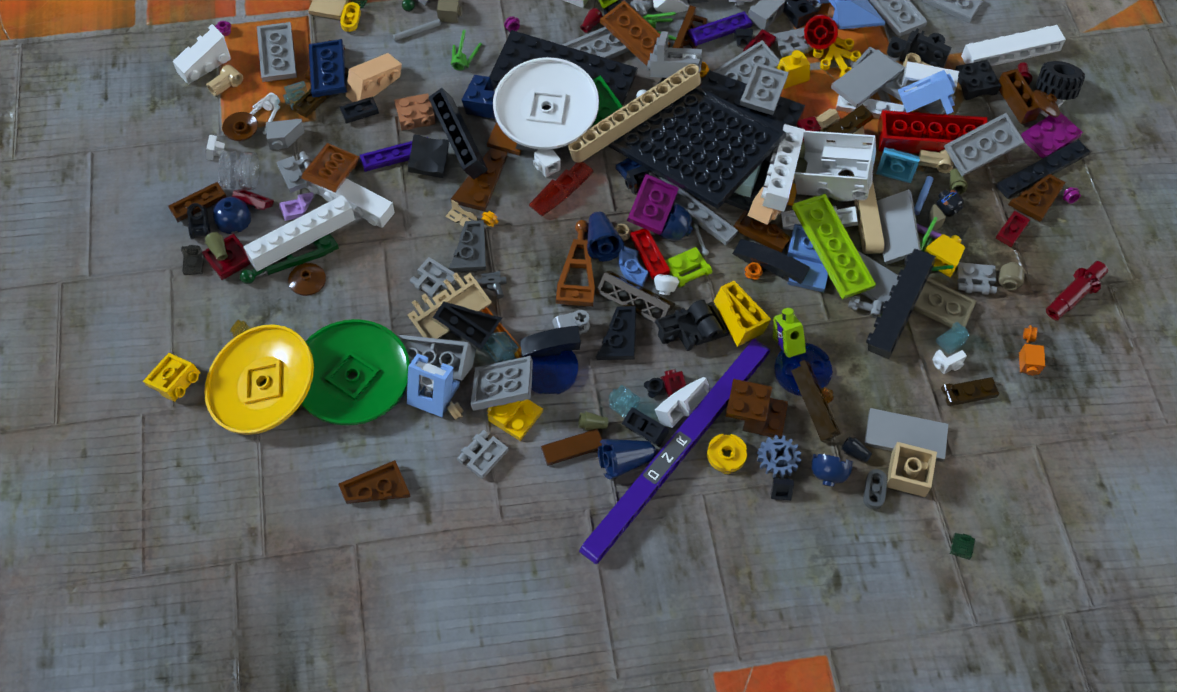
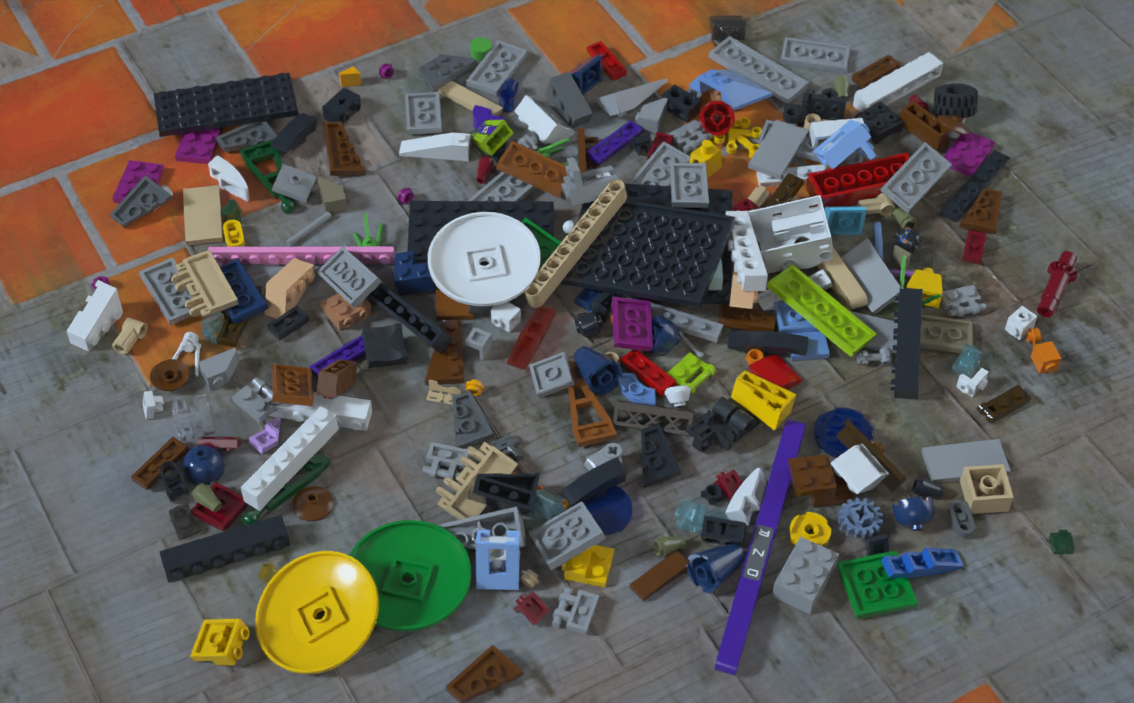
camera: 20 degrees left, 10 degrees down
lime torso [773,308,806,358] -> none
dark tan head [999,262,1025,291] -> none
magenta plate [1063,187,1081,204] -> none
none -> black brick [159,514,290,583]
none -> tan hinge [171,250,238,318]
none -> bright pink plate [208,246,395,265]
none -> light grey plate [317,247,381,309]
none -> reddish brown brick [317,359,357,399]
none -> light grey panel [465,327,492,361]
none -> dark red bracket [513,591,550,626]
none -> light grey tile [529,352,575,398]
none -> black head [575,310,604,337]
none -> red slope [748,355,802,390]
none -> light grey brick [772,536,839,614]
none -> white slope [830,443,889,494]
none -> olive cone [833,76,850,100]
none -> green plate [836,551,918,620]
none -> reddish brown plate [851,54,900,89]
none -> blue slope [881,548,964,578]
none -> white brick [1005,306,1037,340]

